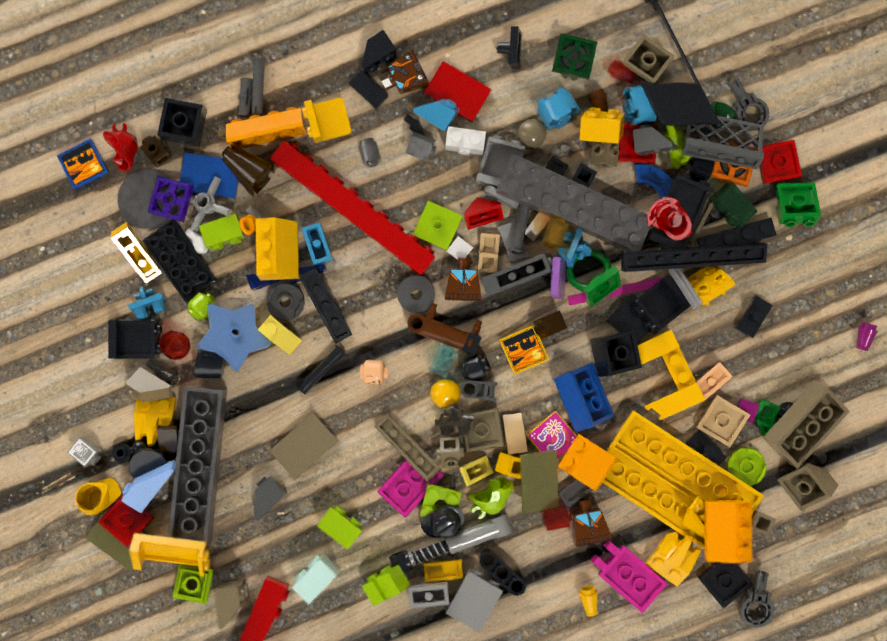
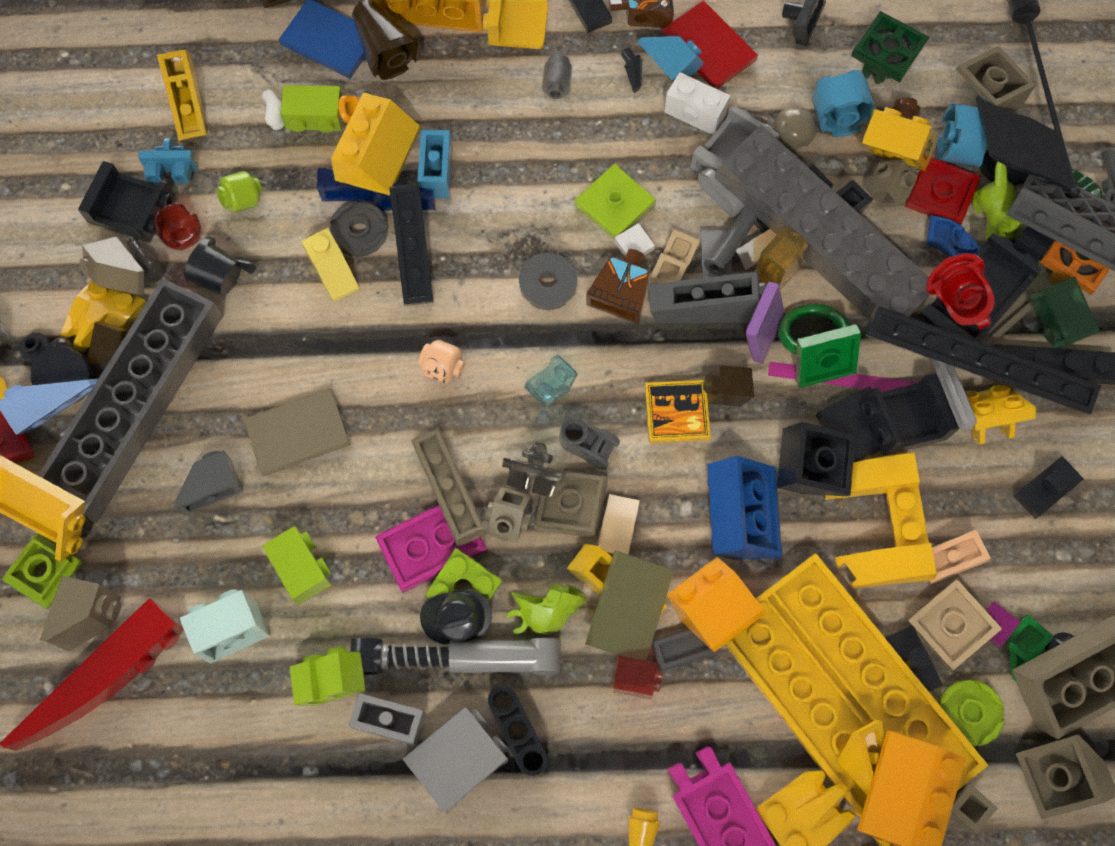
camera: 20 degrees right, 15 degrees down
flat silver sticker [117,169,178,229] -> none
black tile [142,220,218,303] -> none
dark purple piece [148,176,194,223] -> none
light grey bar [181,176,232,232] -> none
medium blue plate [197,304,271,372] -> none
red brick [270,141,435,276] -> none
black pin [297,345,347,395] -> none
flat silver brick [406,132,437,161] -> none
reddish brown piece [407,303,482,355] -> none
yellow tile [423,558,464,583] -> none
yellow hair [430,379,461,408] -> none
light yellow slope [459,455,494,486] -> none
black head [461,354,491,381] -> none
red slope [463,197,504,230] -> none
tile [526,411,577,460] -> none
dark azure hips [558,228,592,268] -> none
reddish brown torso [572,499,613,547] -> none
clear red cone [607,59,637,84] -> none
dark grey slope [633,125,678,156] -> none

